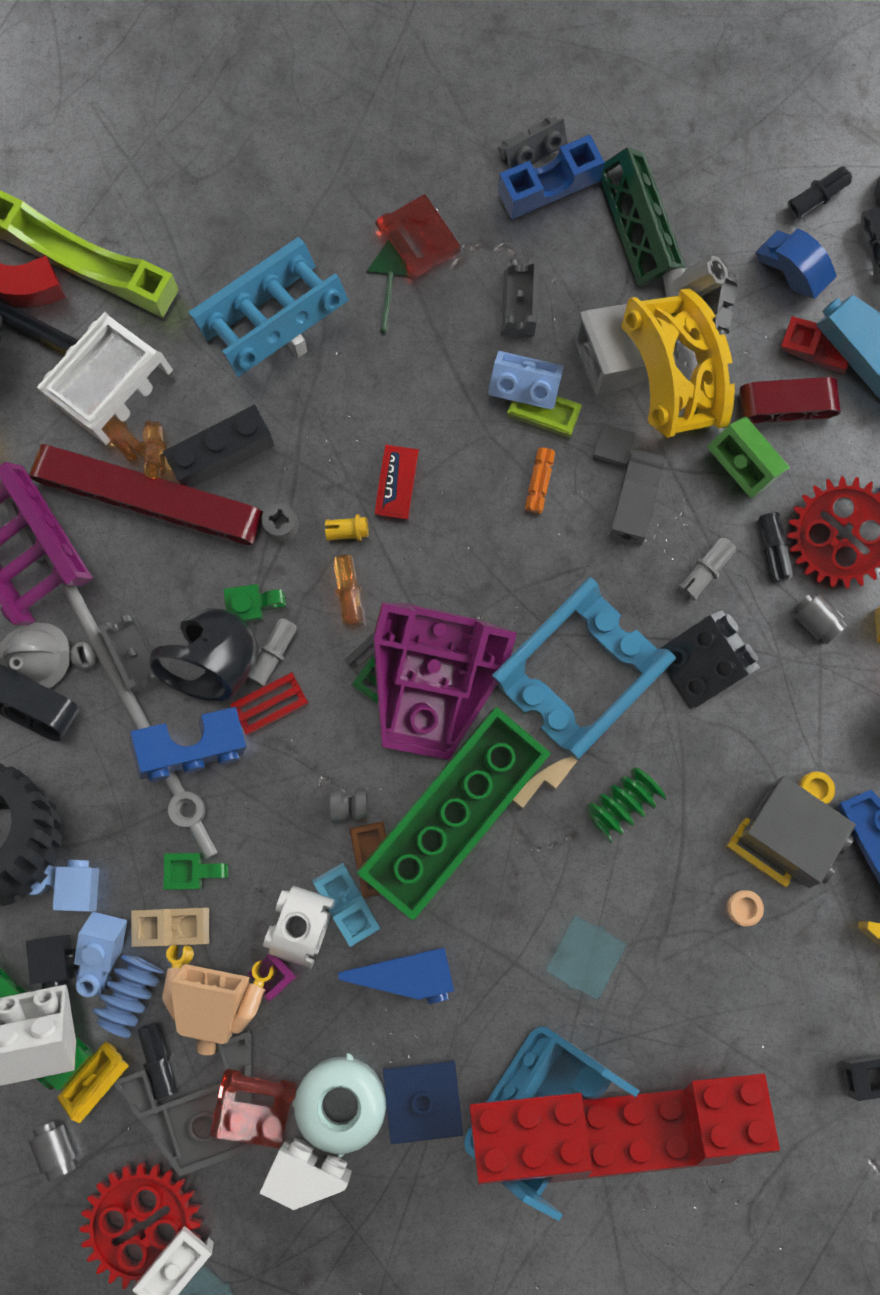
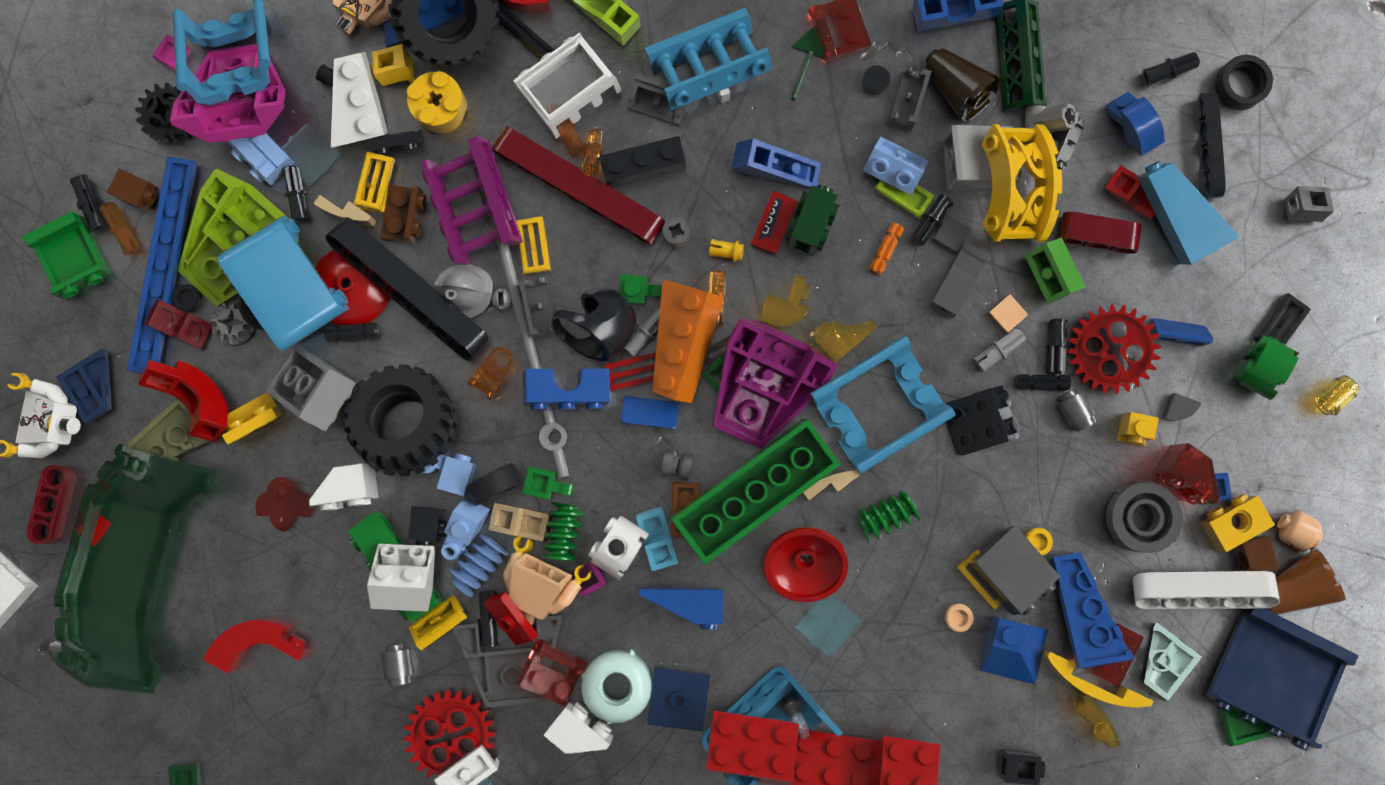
camera: 20 degrees right, 5 degrees up
none -> black tyre [466,463,523,506]
none -> clear orange piece [468,347,517,400]
none -> red plate [483,592,538,646]
none -> yellow tile [516,216,551,275]
none -> green piece [541,501,585,561]
none -> blue slope [621,396,679,430]
none -> dark grey hinge [627,74,686,126]
none -> orange wedge [652,279,724,404]
none -> blue slope [731,139,821,189]
none -> clear yellow brick [759,274,810,330]
none -> red dish [764,527,848,602]
none -> clear piece [782,697,810,739]
none -> dark green brick [786,184,840,256]
none -> clear yellow arch [812,318,878,363]
none -> black tile [862,65,890,94]
none -> black axle [912,194,954,246]
none -> dark brown cone [925,48,1002,122]
none -> blue slope [980,616,1048,685]
none -> light nougat tile [988,295,1028,333]
none -> black axle [1016,374,1071,390]

